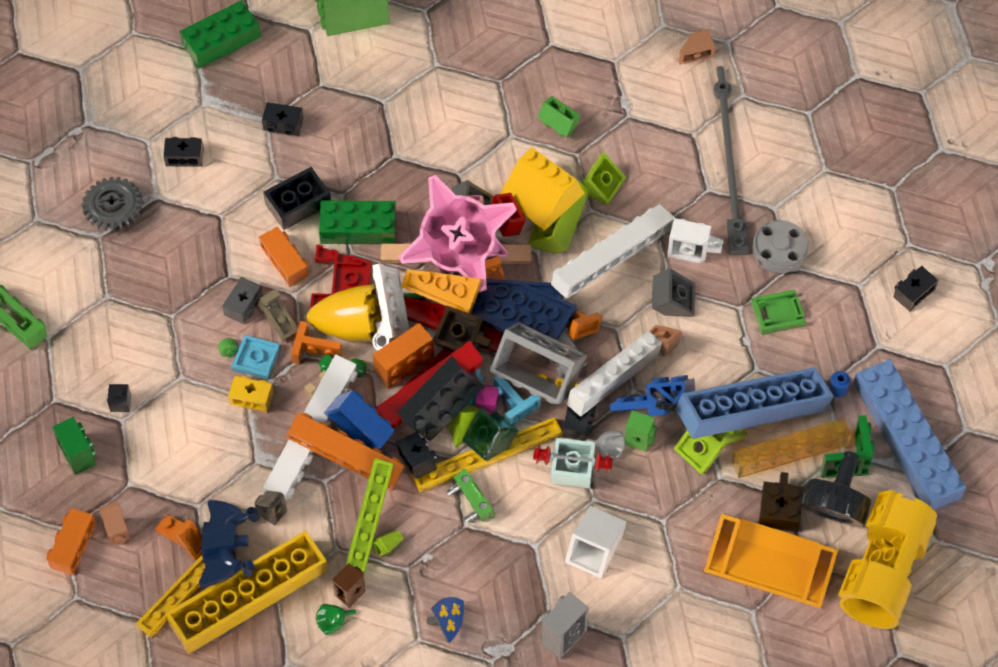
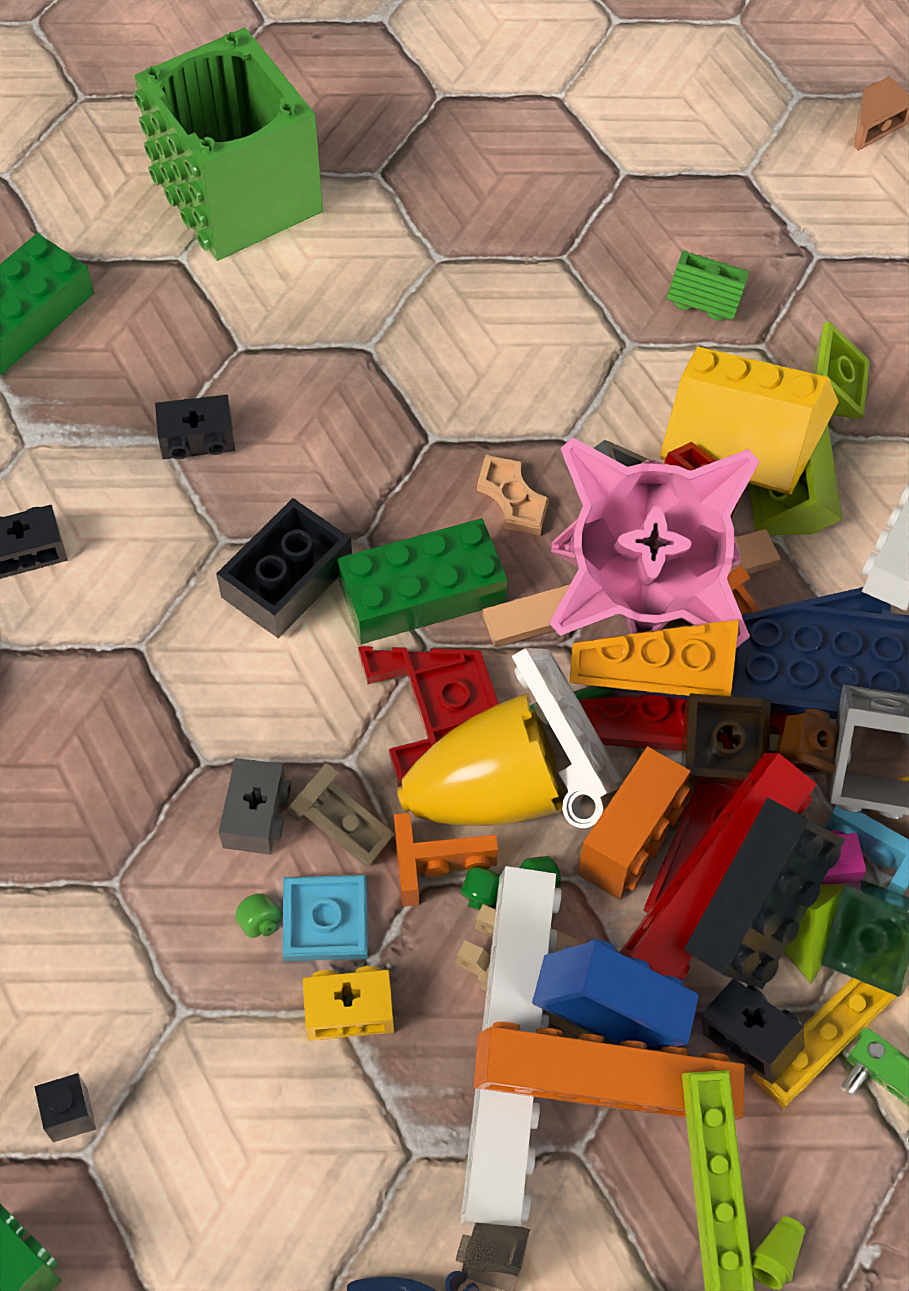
camera: 20 degrees left, 0 degrees up
orange brick [259,226,309,287] -> none
none -> light nougat tile [477,455,549,536]
none -> reddish brown brick [779,709,840,776]

